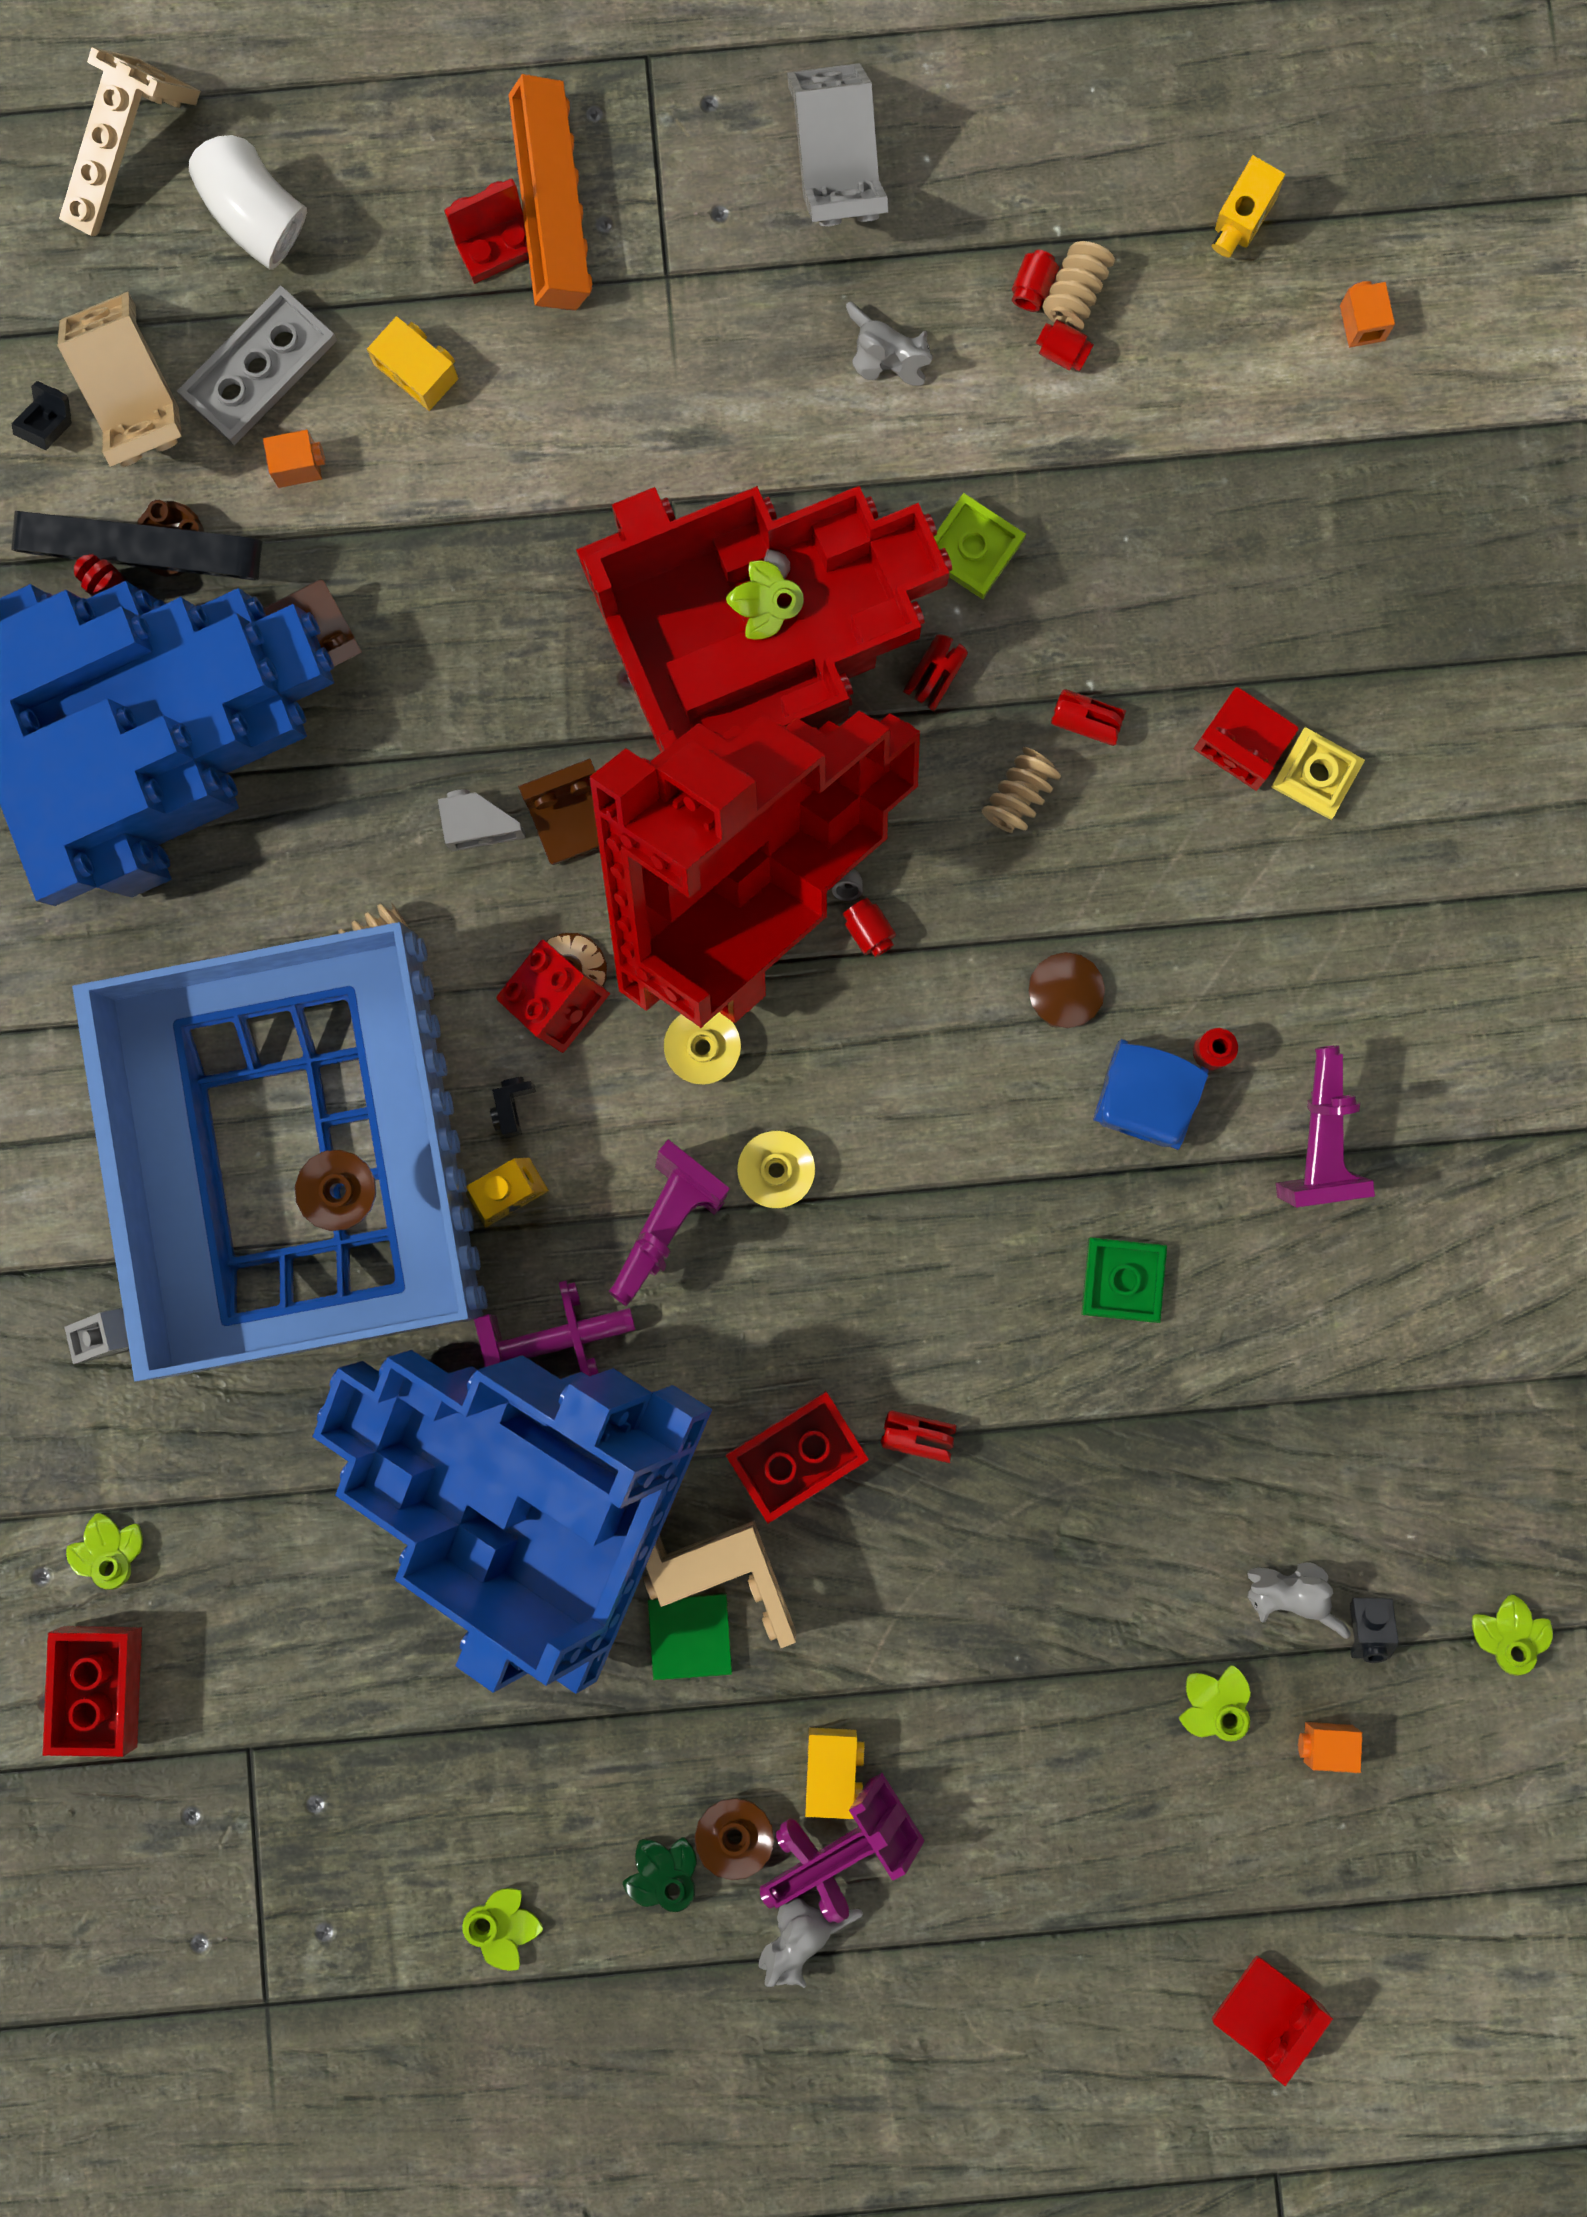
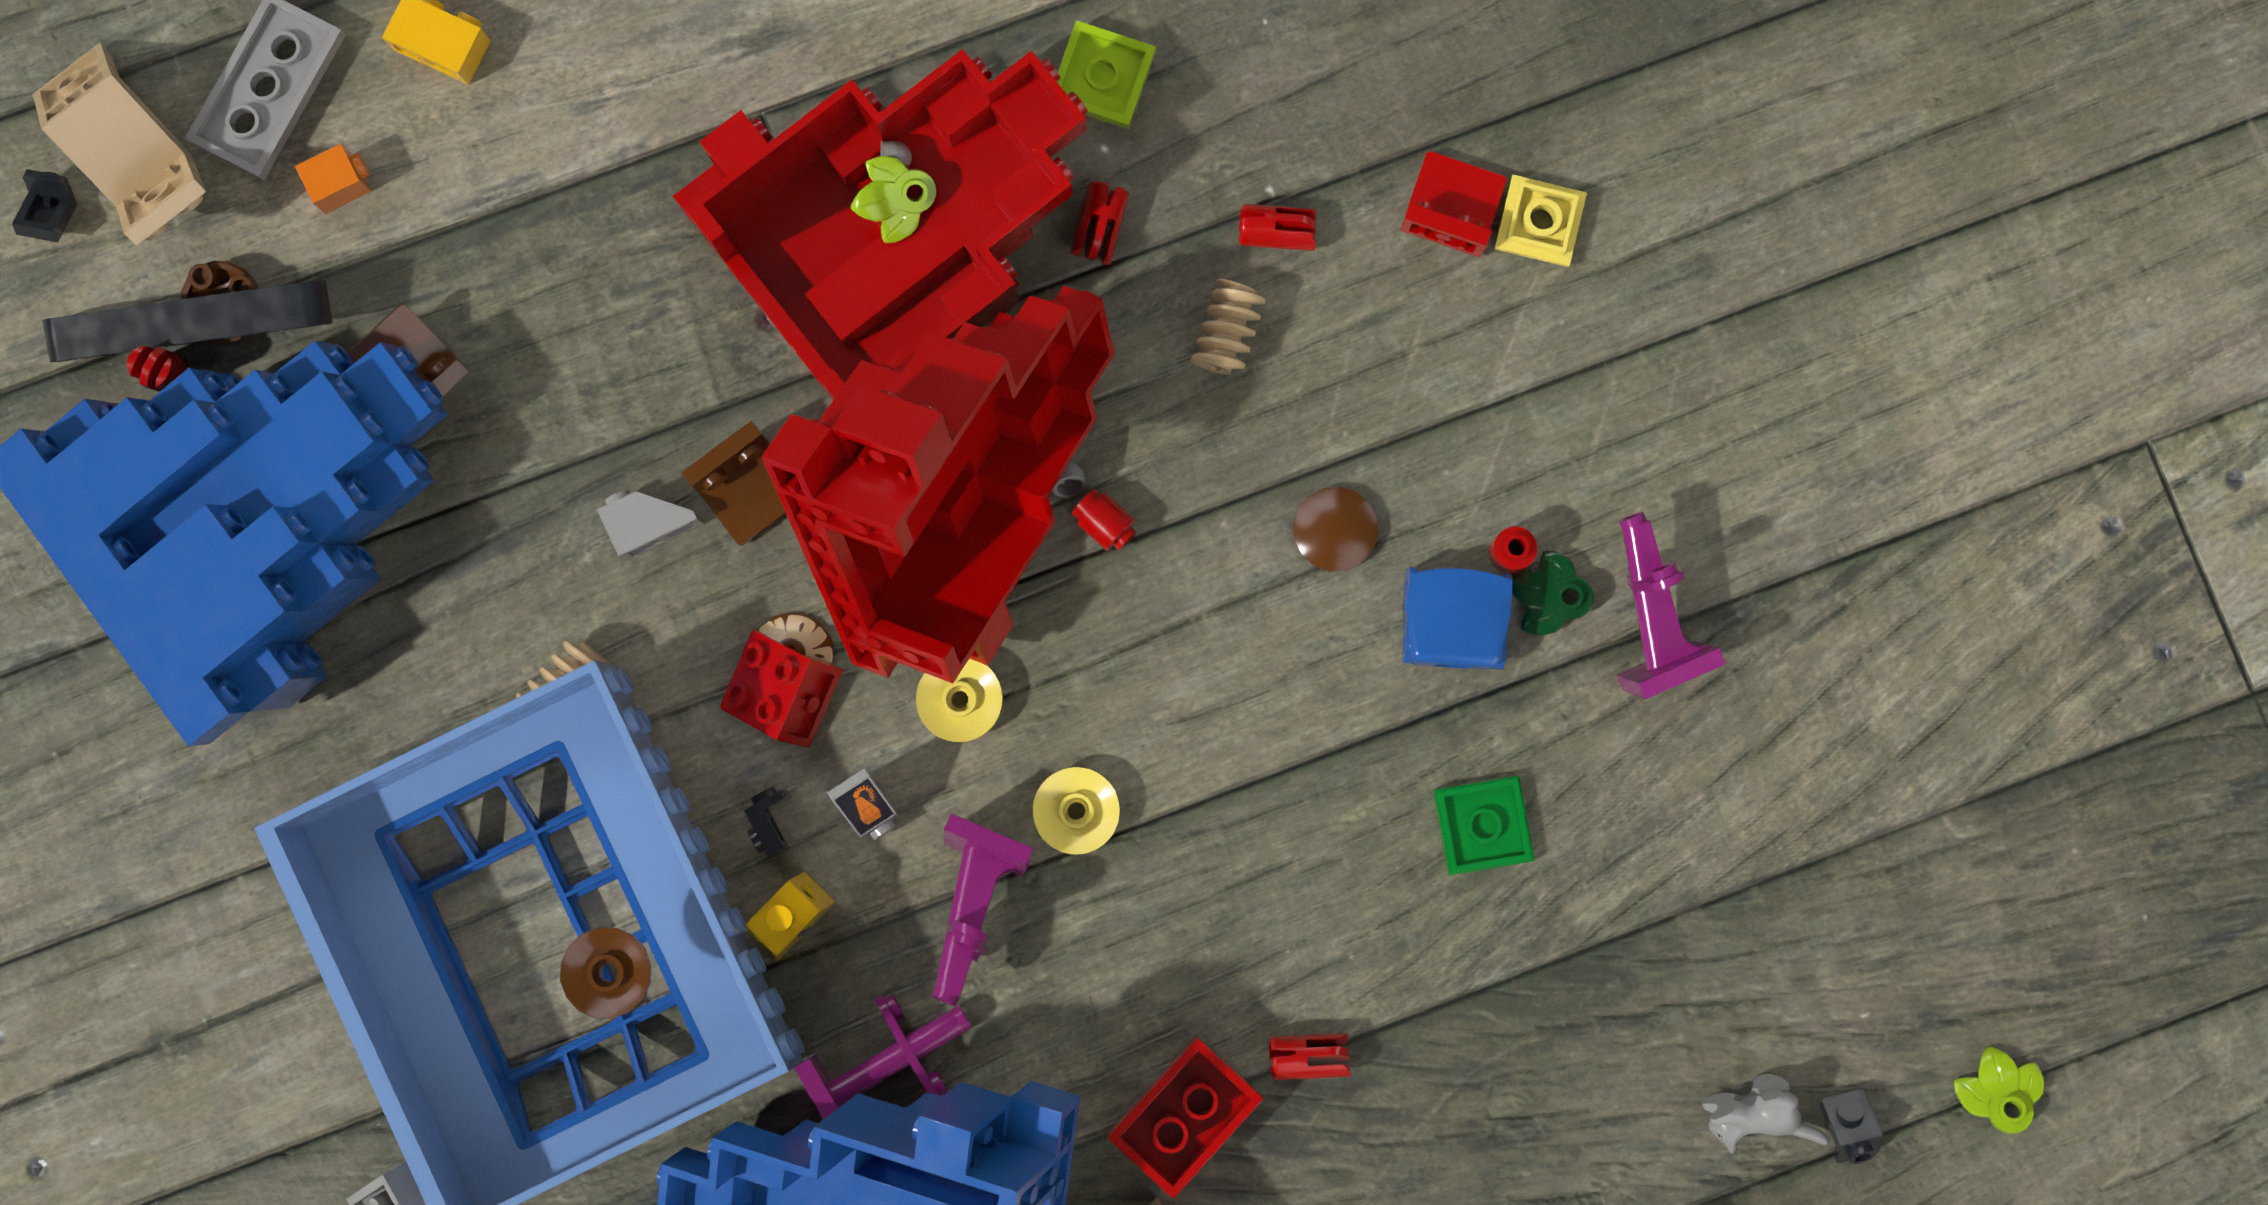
camera: 20 degrees left, 0 degrees up
none -> slope [827,768,901,840]
none -> dark green plate [1512,551,1594,635]

